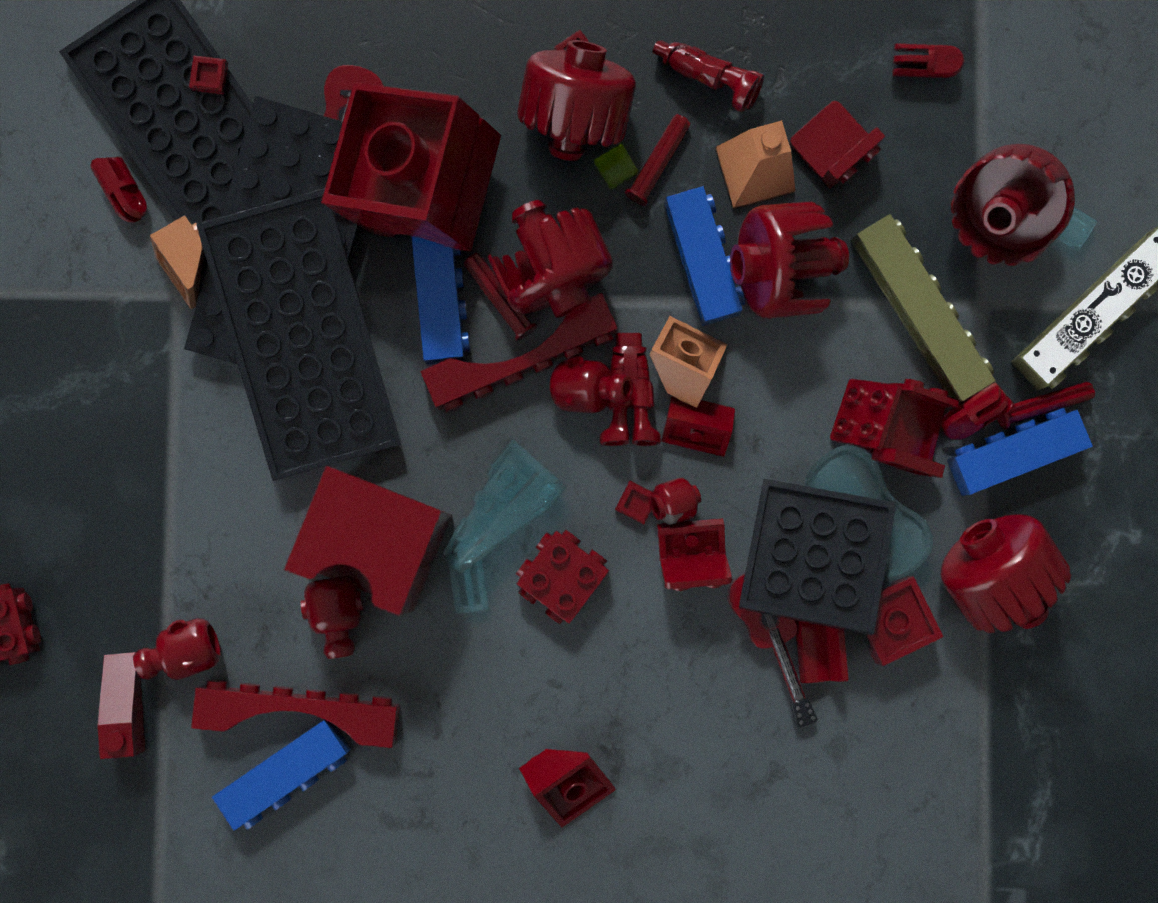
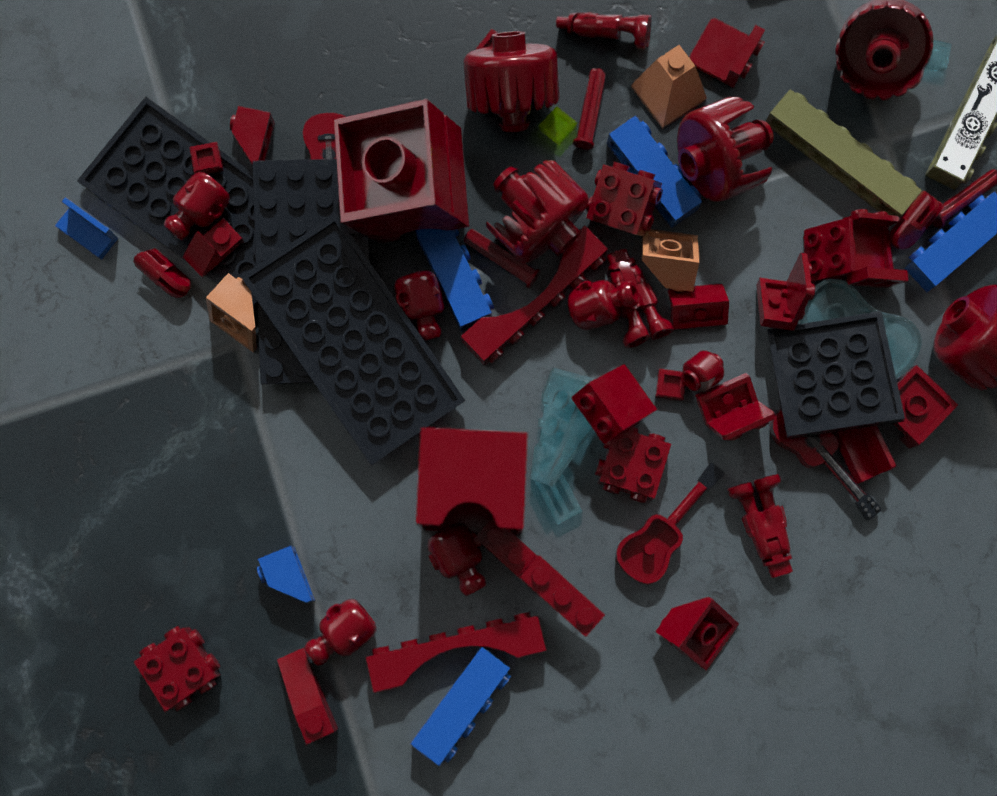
camera: 20 degrees left, 5 degrees down
none -> blue panel [55,197,119,260]
none -> dark red piece [164,172,230,240]
none -> dark red slope [183,218,244,278]
none -> dark red slope [230,106,275,166]
none -> blue slope [257,546,315,603]
none -> dark red piece [394,271,445,341]
none -> dark red bracket [476,516,605,637]
none -> dark red panel [572,364,657,444]
none -> dark red brick [586,162,663,236]
none -> dark red piece [615,463,724,584]
none -> dark red piece [727,474,793,578]
none -> dark red bracket [756,253,815,331]

